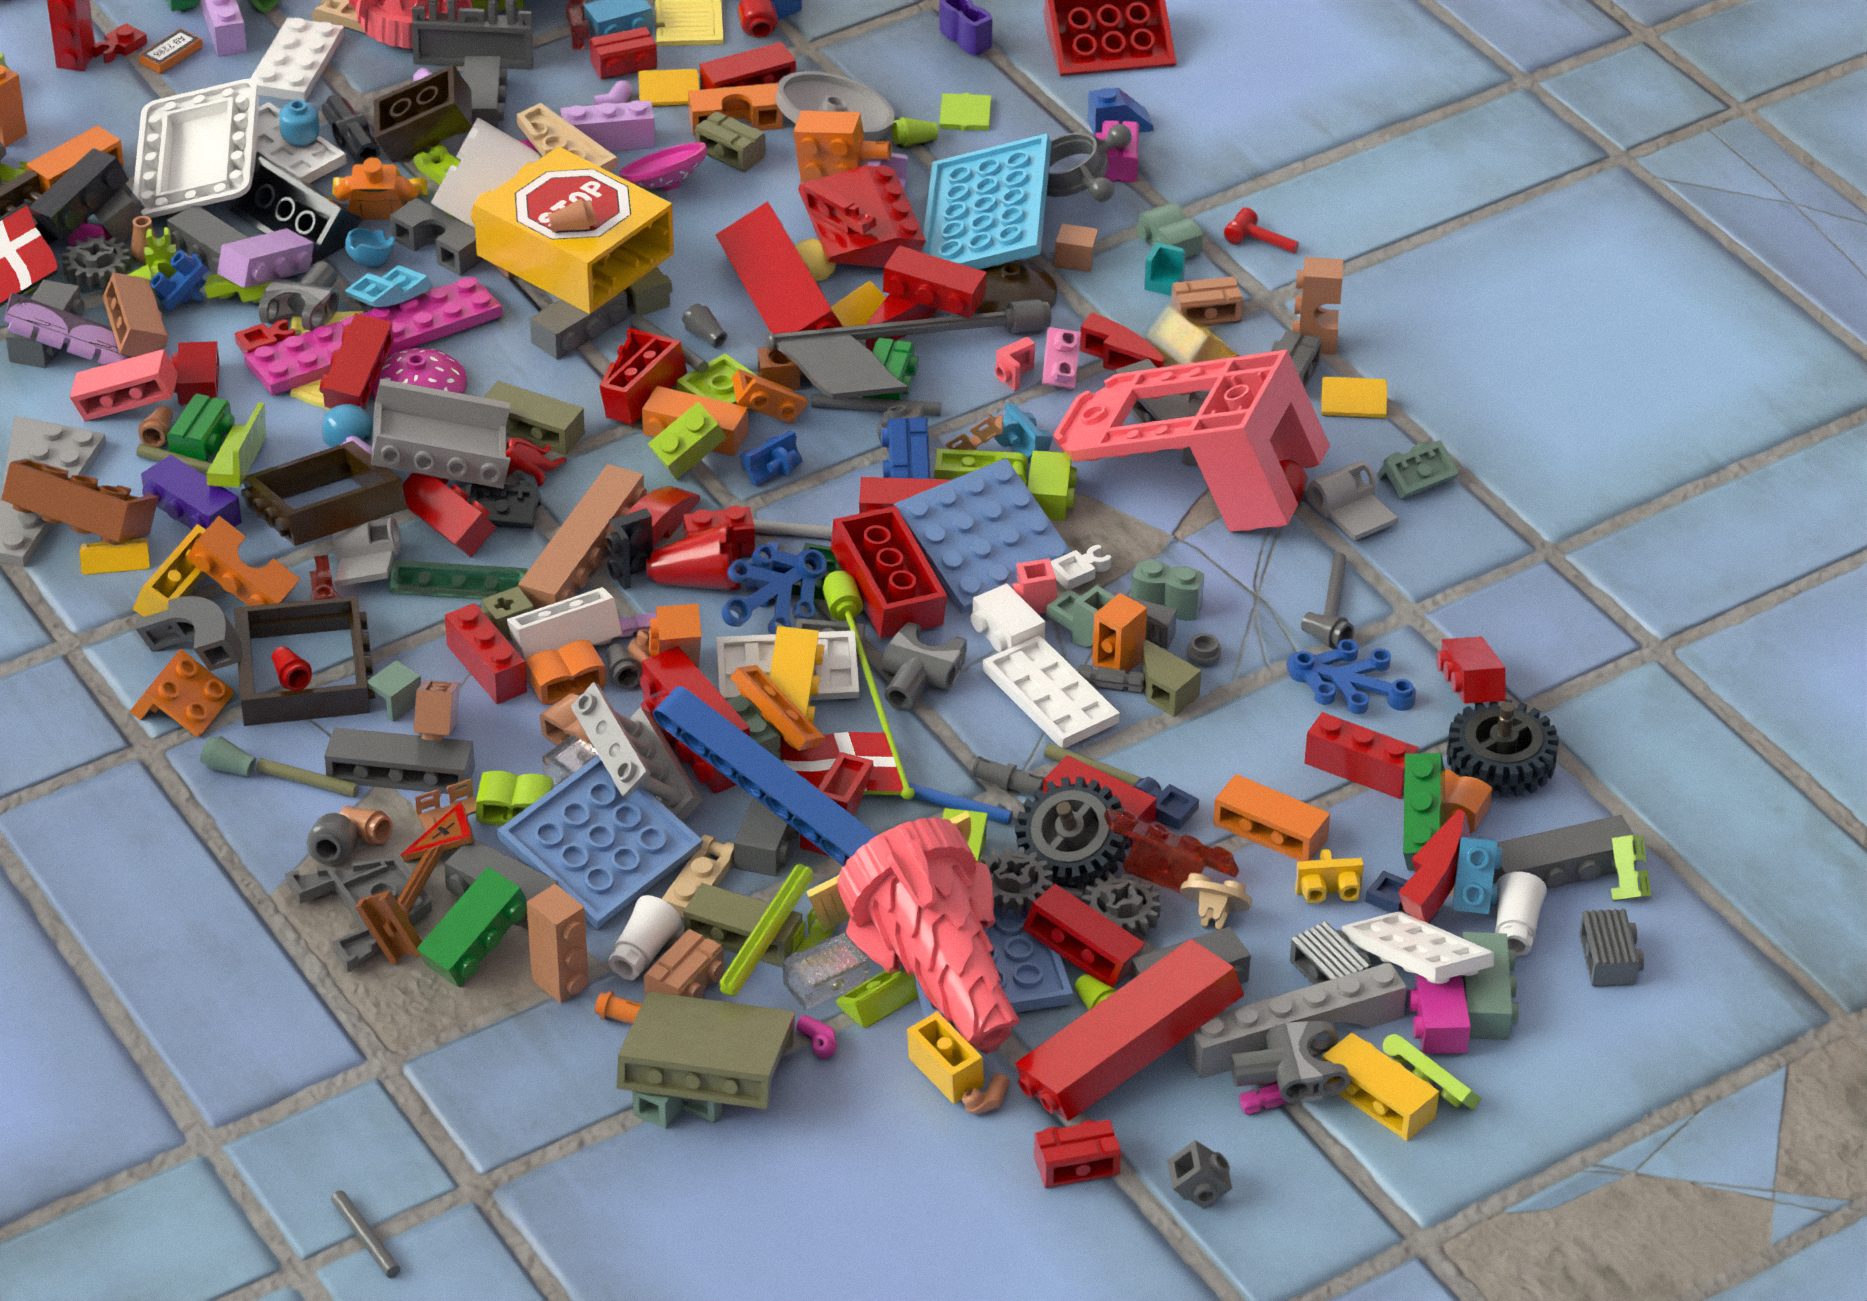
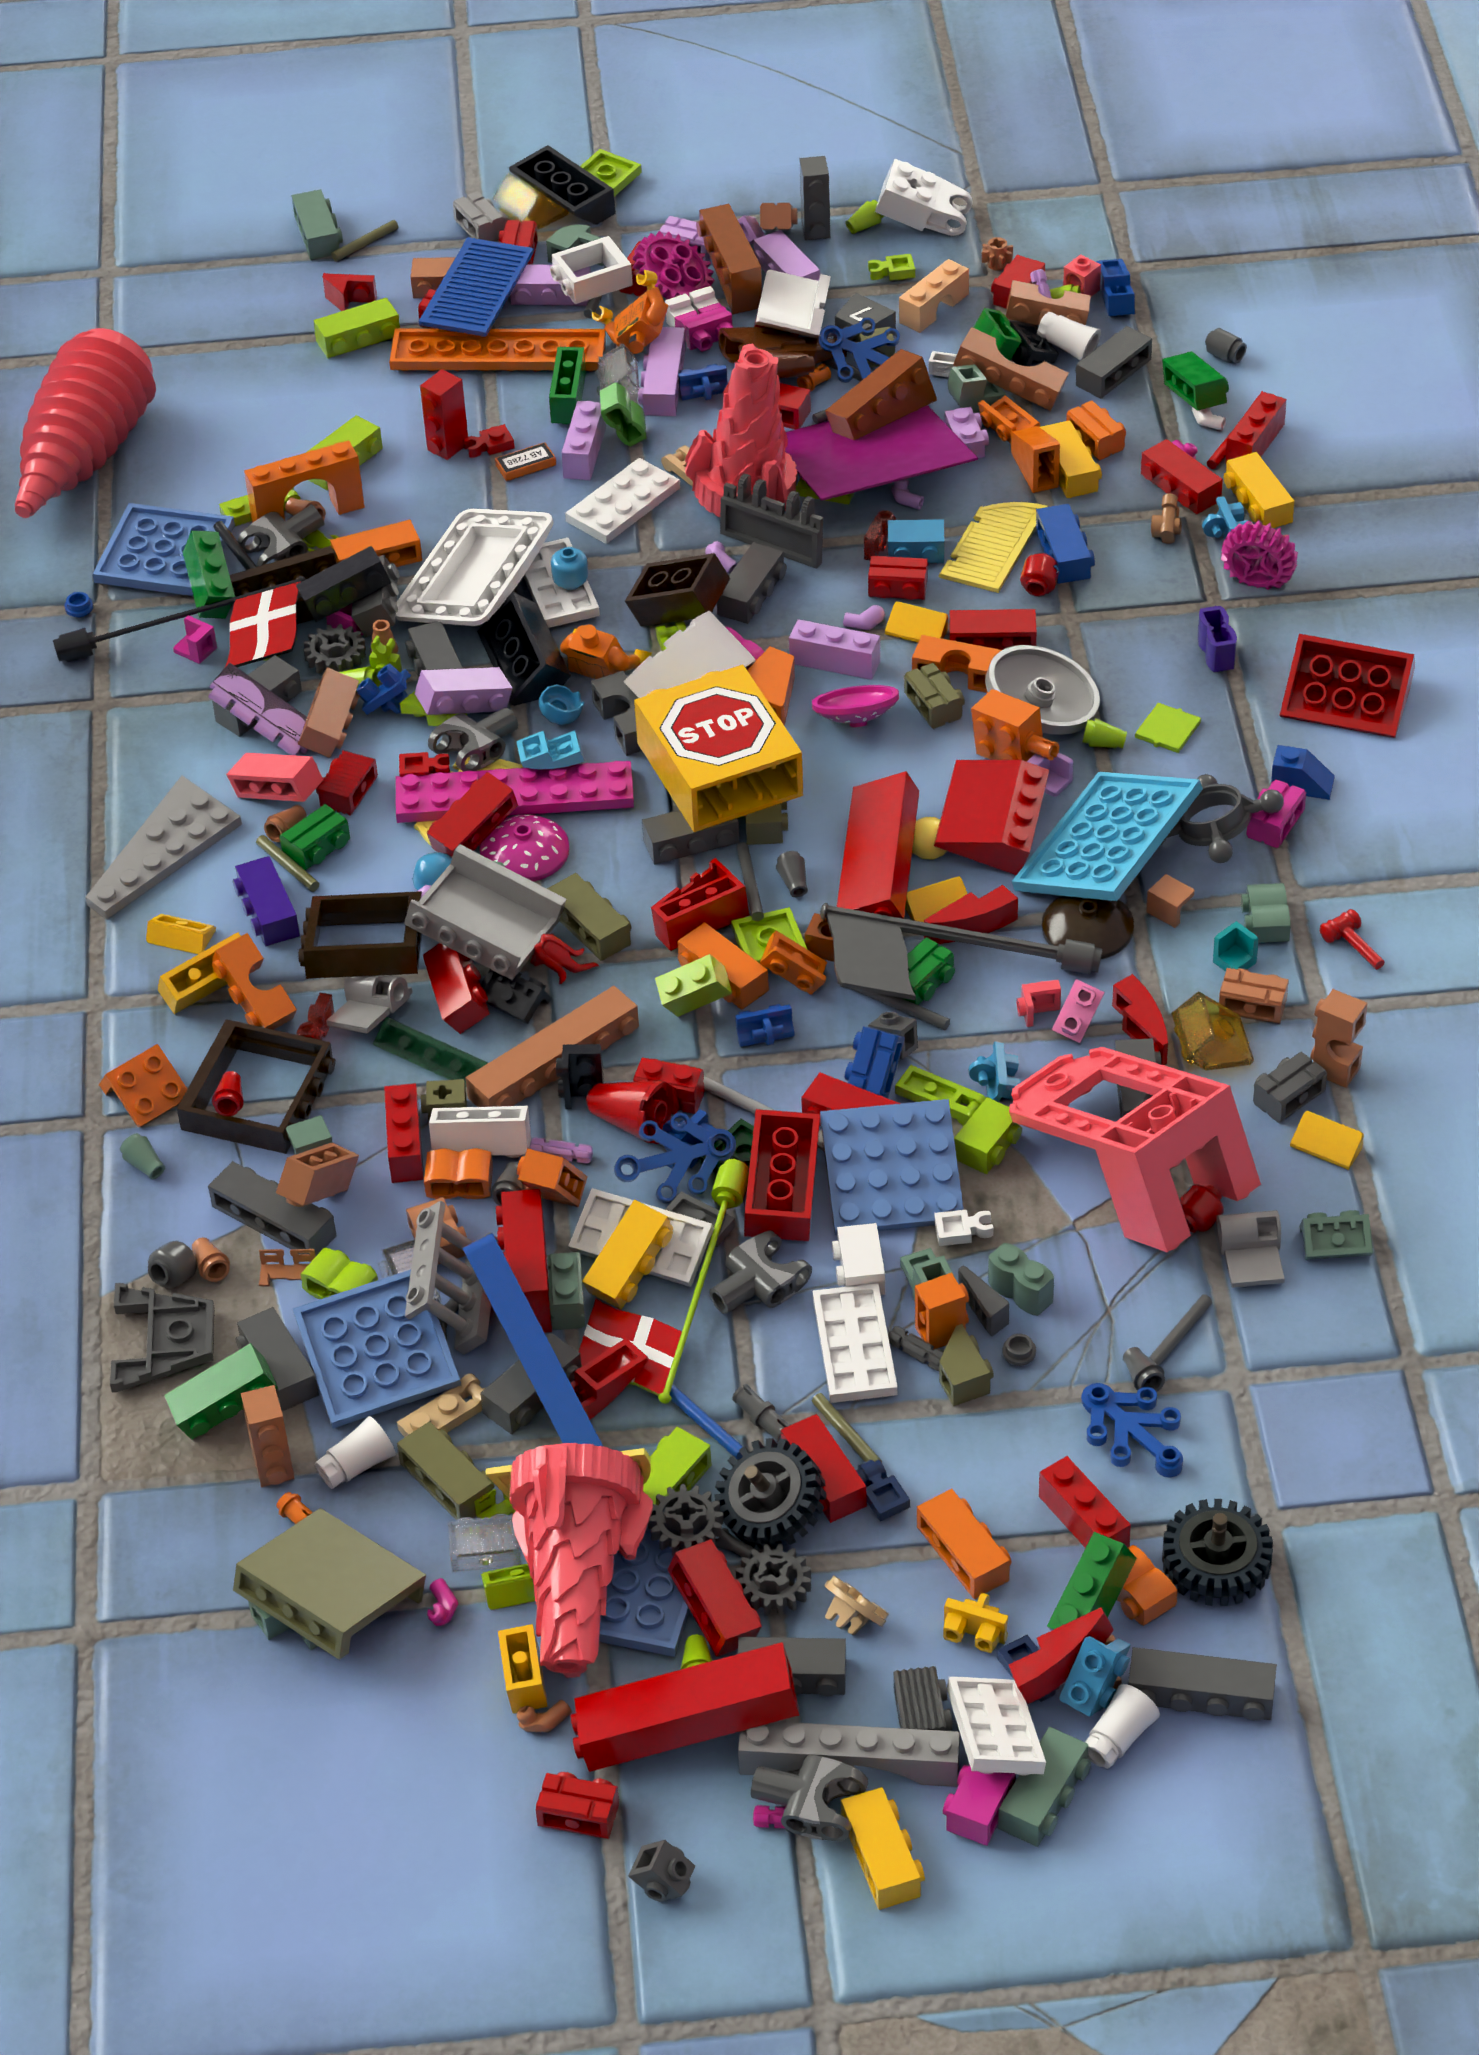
camera: 30 degrees right, 5 degrees up
dark orange wedge [1,458,159,545] -> none
dark grey arch [136,596,242,671] -> none
lime panel [206,402,266,487] -> none
olive bar [256,758,359,797] -> none
black piece [322,94,380,164] -> none
dark orange piece [355,803,475,965] -> none
tan wing [517,103,618,171] -> none
nougat cone [548,198,597,232] -> none
red slope [625,486,700,547] -> none
nougat brick [644,929,726,998] -> none
lime axle [720,864,813,997] -> none
orange plate [730,665,825,751] -> none
red hinge [803,179,877,235] -> none
red brick [883,246,987,319] -> none
nougat piece [945,413,1003,450] -> none
coral brick [1012,558,1057,615] -> none
clear red bracket [1104,808,1239,893] -> none
lime plate [1383,1034,1482,1110] -> none
red brick [1436,636,1506,704] -> none
dark grey brick [1579,908,1644,986] -> none
lime piece [1611,835,1651,900] -> none

